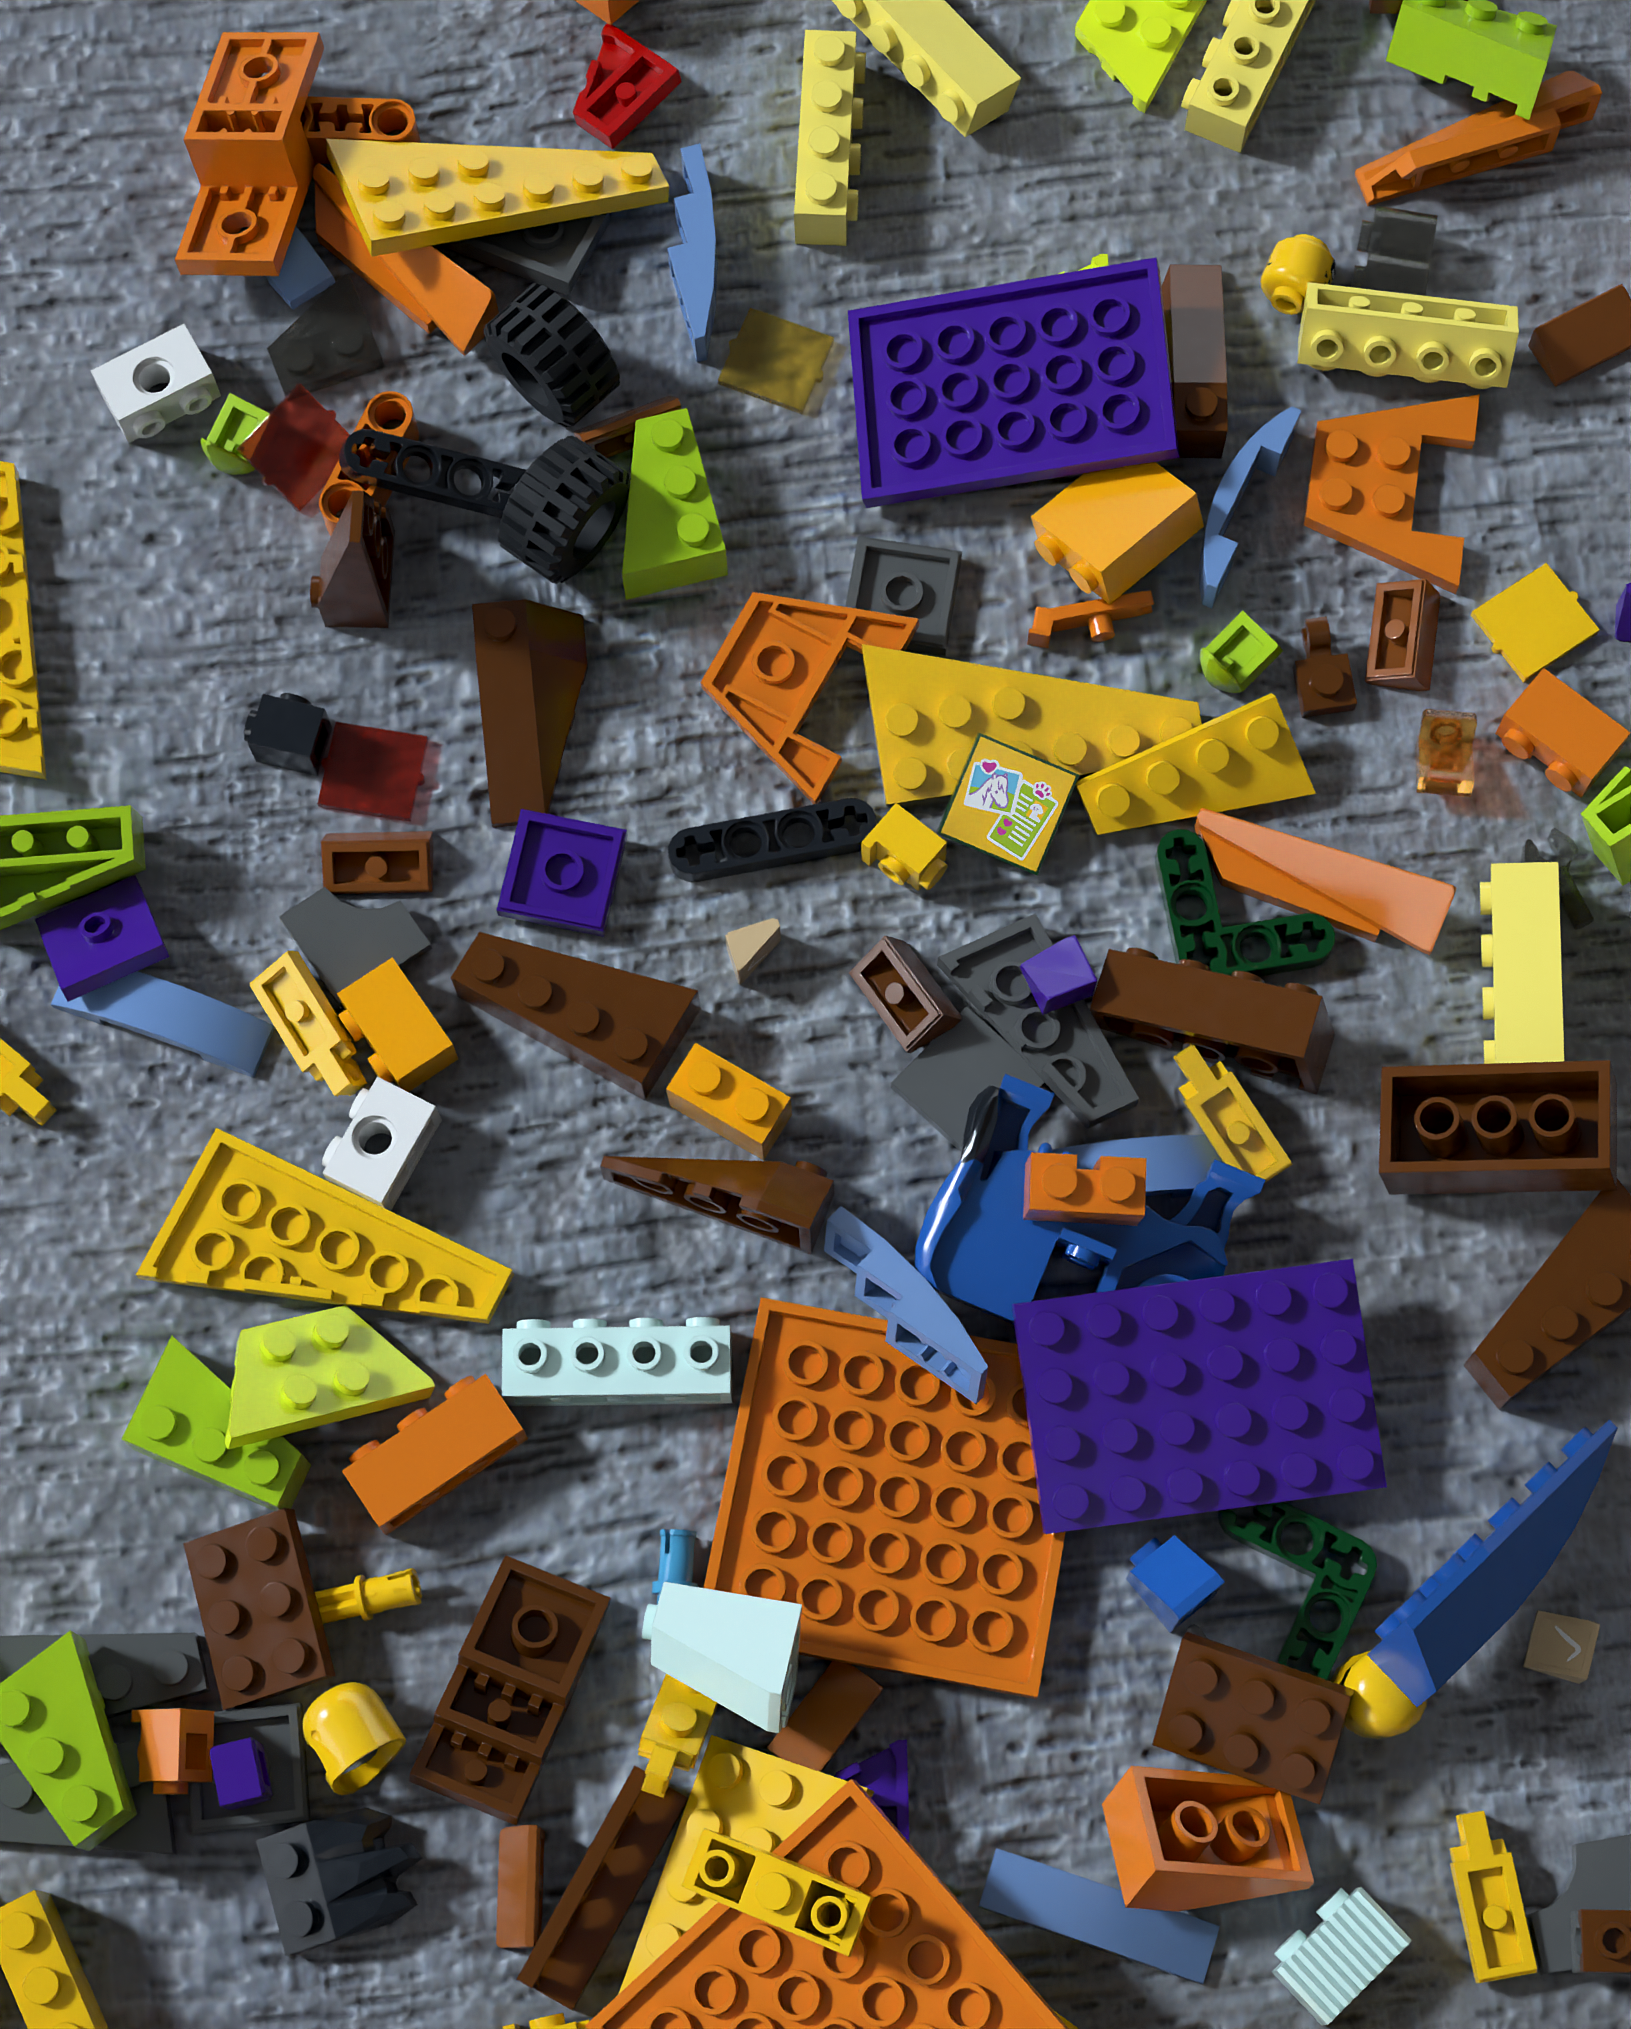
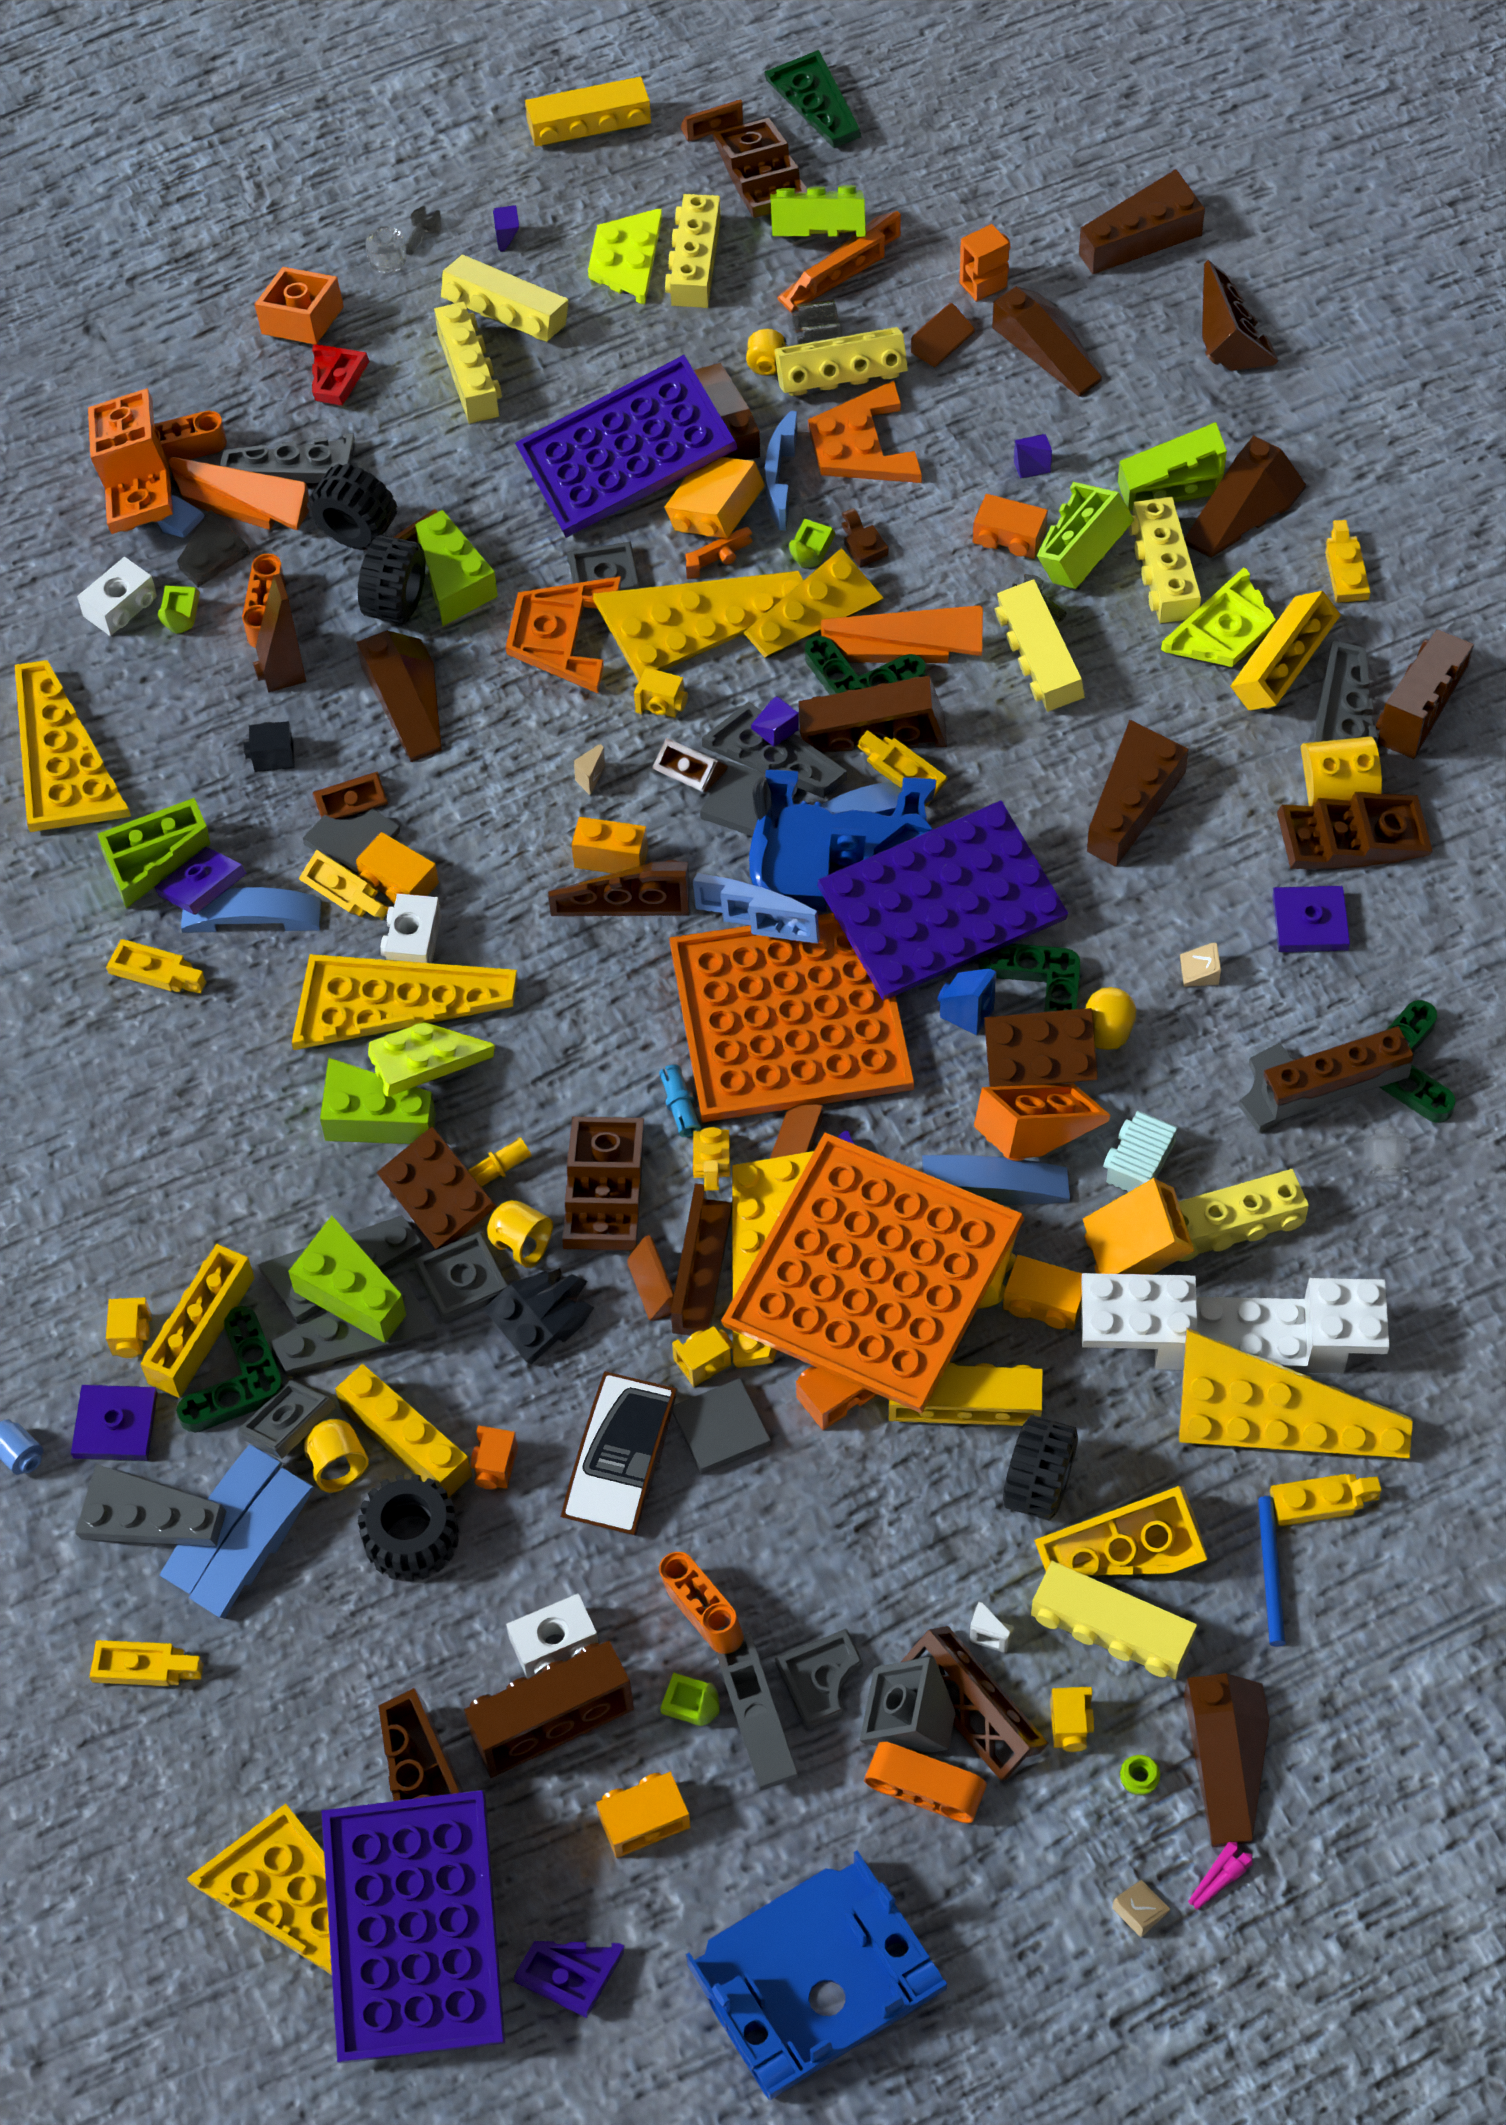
camera: 20 degrees left, 15 degrees down
orange brick [131,1708,215,1795] -> none
dark purple slope [209,1737,273,1810] -> none
clear red piece [236,383,350,512] -> none
clear red piece [317,722,428,822] -> none
yellow wing [326,139,669,257] -> none
black beam [339,429,526,518] -> none
orange brick [342,1374,528,1535] -> none
reddish brown wedge [450,932,701,1101] -> none
dark purple plate [496,809,628,937] -> none
light aqua brick [502,1317,732,1406] -> none
light aqua slope [642,1582,802,1733] -> none
medium blue slope [667,143,718,362] -> none
black beam [668,798,876,882] -> none
yellow slope [681,1828,873,1957] -> none
clear yellow piece [718,308,834,414] -> none
tile [936,733,1079,875] -> none
orange brick [1023,1152,1147,1226] -> none
dark orange slope [1365,579,1440,691] -> none
blue wedge [1367,1419,1618,1707] -> none
reddish brown brick [1379,1060,1617,1195] -> none
clear orange bracket [1415,709,1477,797] -> none
yellow hinge [1450,1810,1537,1983] -> none
yellow piece [1471,563,1600,683] -> none

